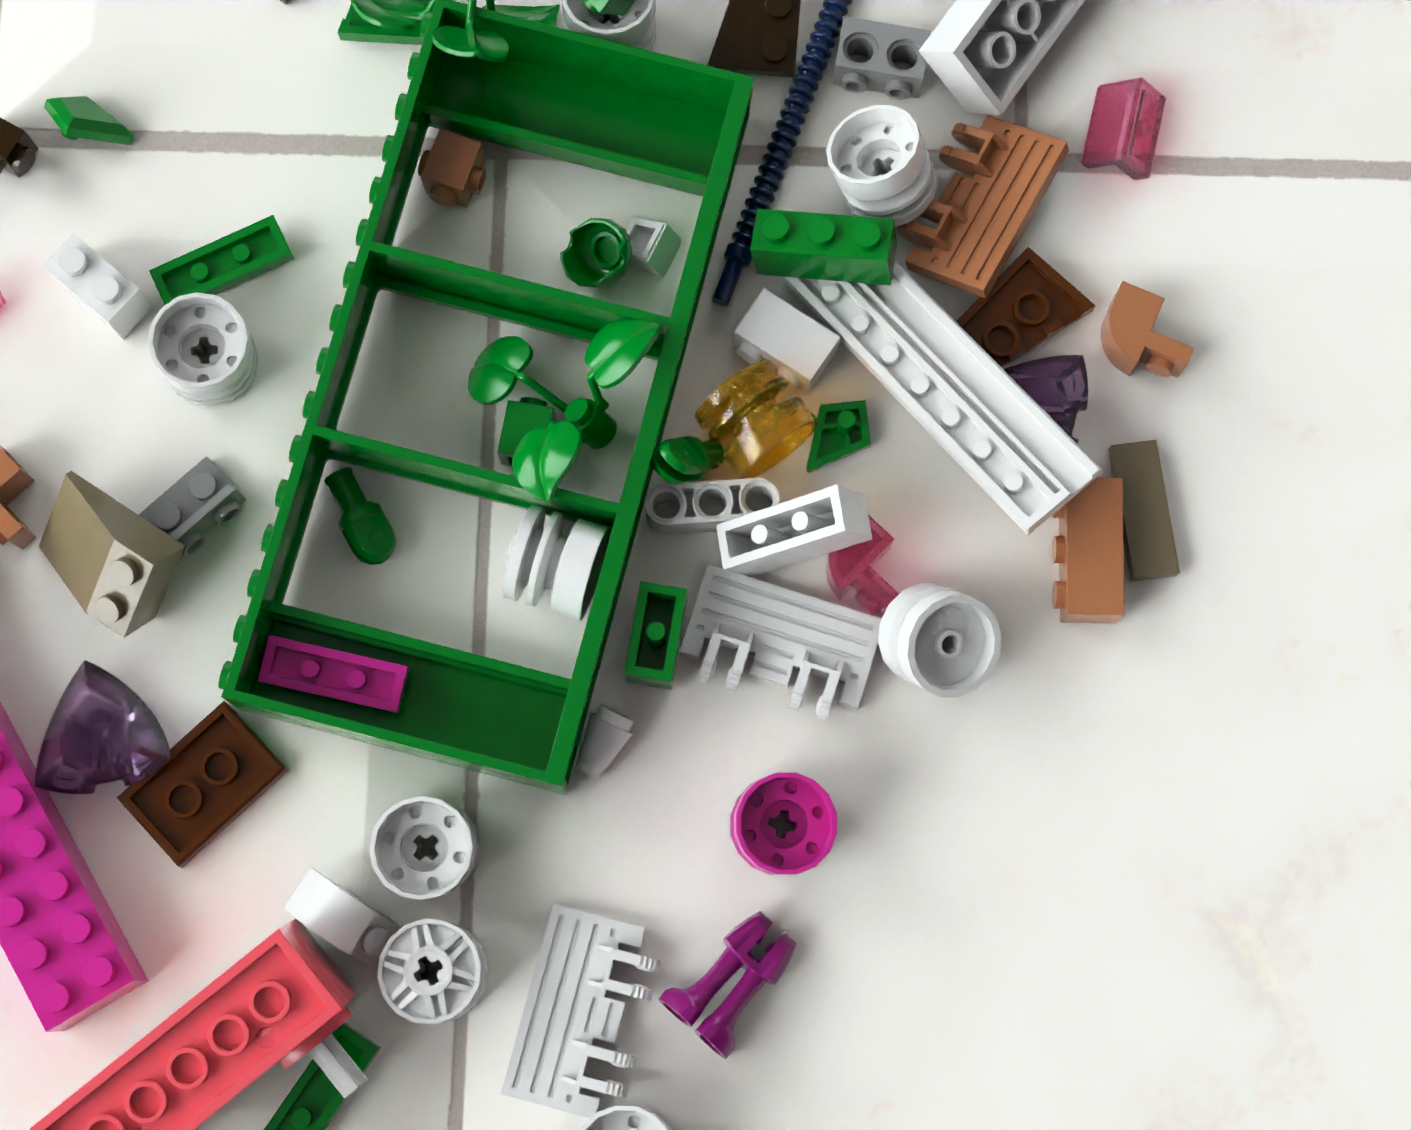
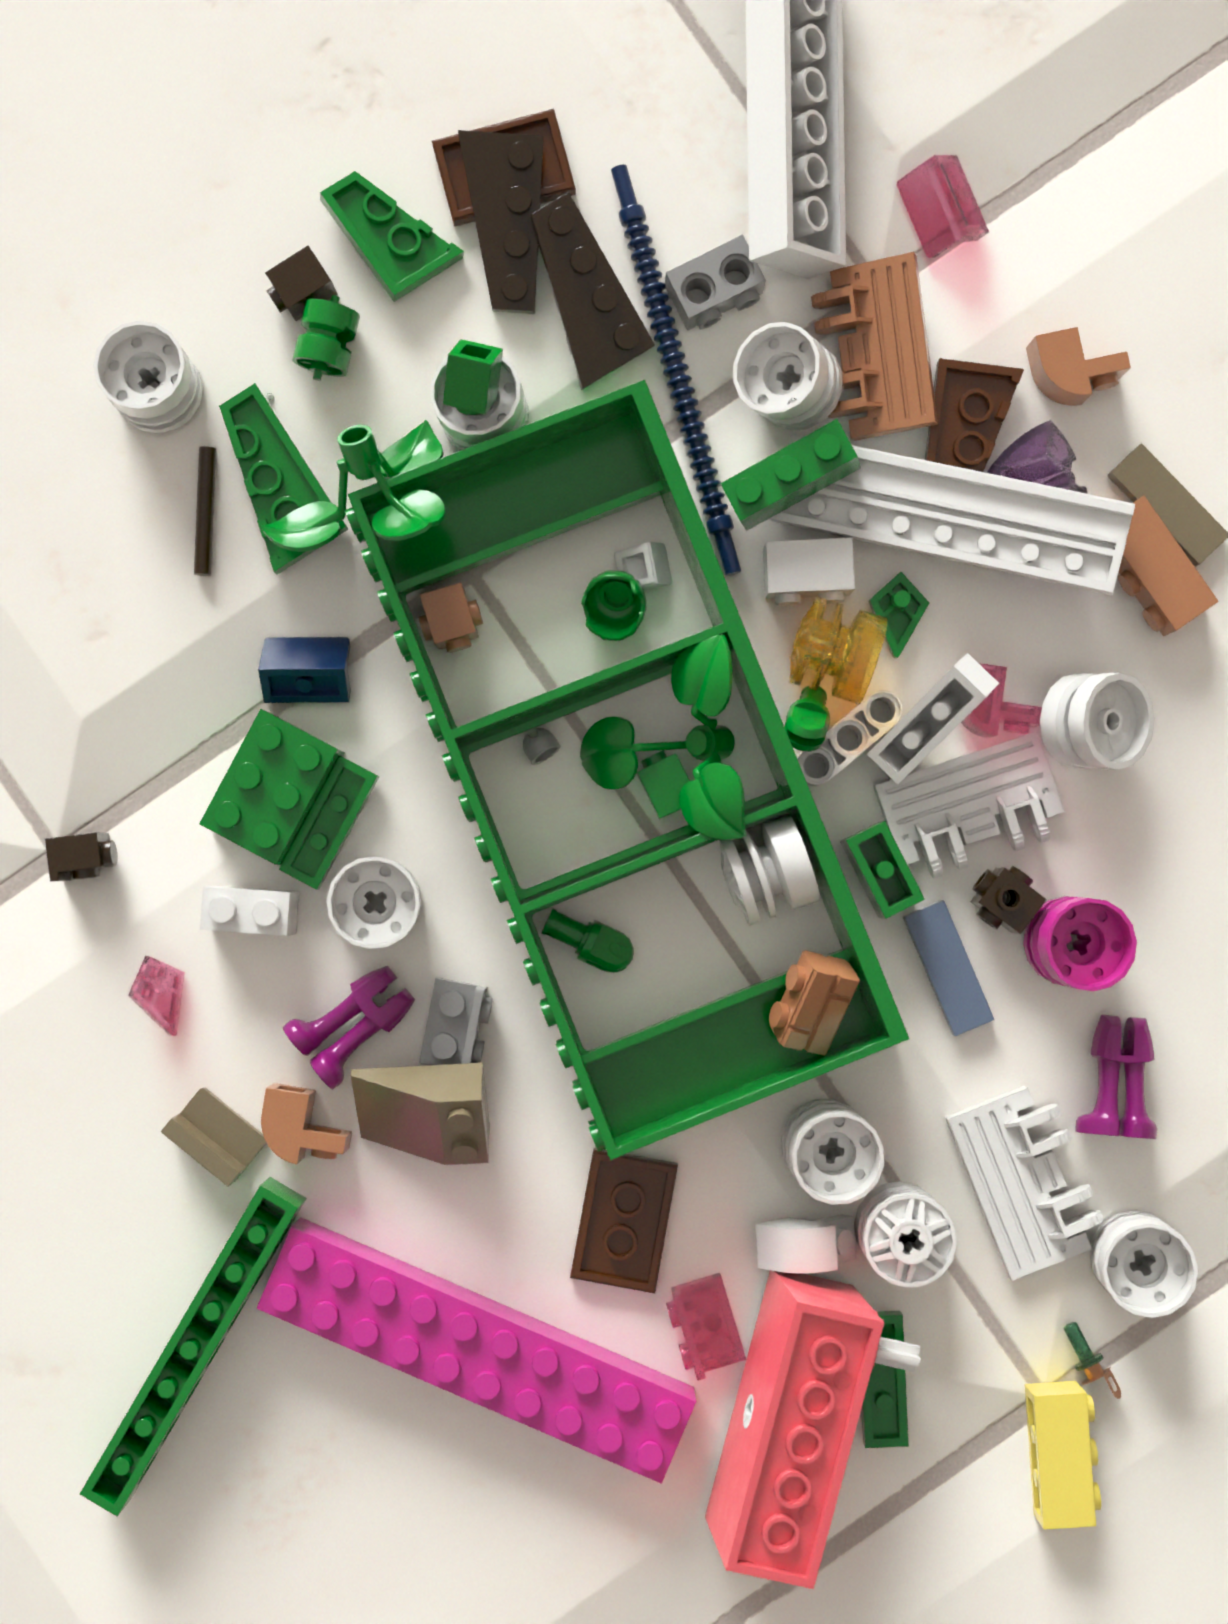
camera: 30 degrees left, 10 degrees up
clear purple brick [34,660,170,794] -> none
green piece [44,96,134,145] -> none
dark pink plate [258,635,410,713] -> none
white cone [575,704,634,778] -> none
none -> green brick [199,709,345,865]
none -> dark blue panel [258,637,351,703]
none -> magenta piece [283,966,415,1090]
none -> light grey hinge [523,728,561,765]
none -> clear pink bracket [666,1272,746,1381]
none -> nougat brick [769,950,860,1056]
none -> sand blue tile [903,900,995,1036]
none -> dark brown brick [970,866,1047,934]

